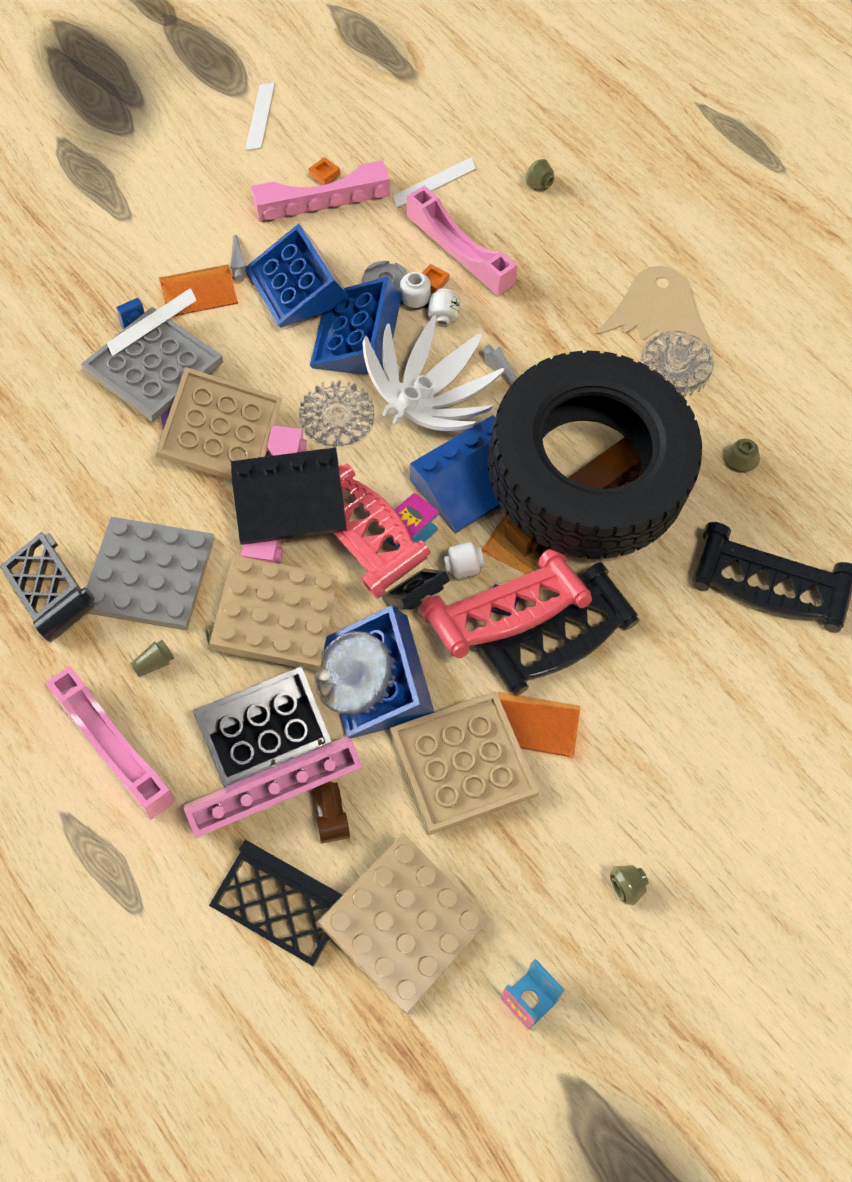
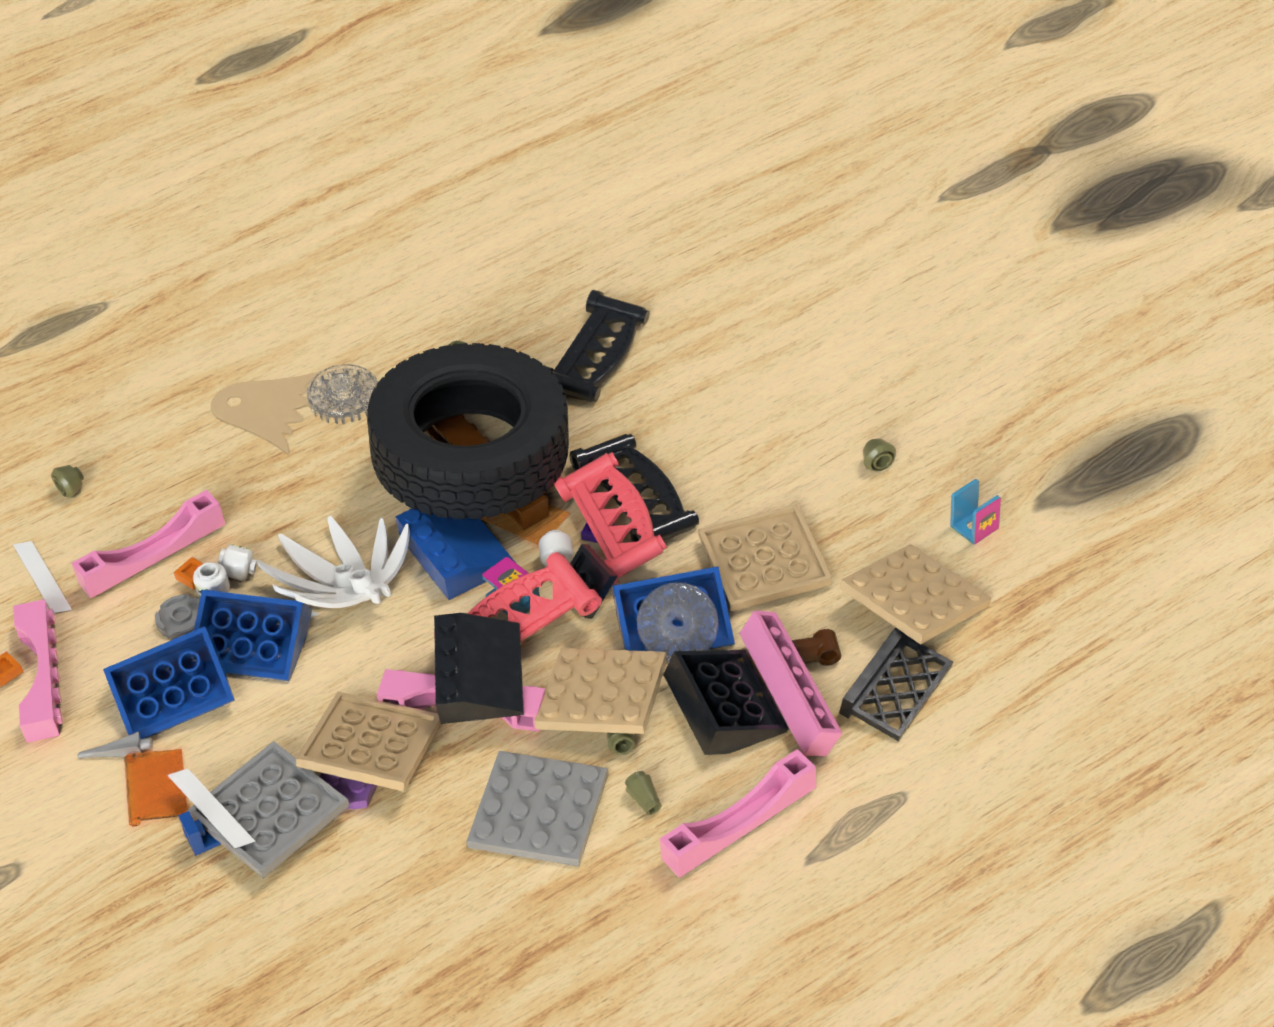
camera: 80 degrees left, 15 degrees down
black piece [0,532,95,642] -> none
clear wheel [299,380,375,449] -> none
light grey piece [483,345,517,385] -> none
clear orange piece [497,692,581,758] -> none

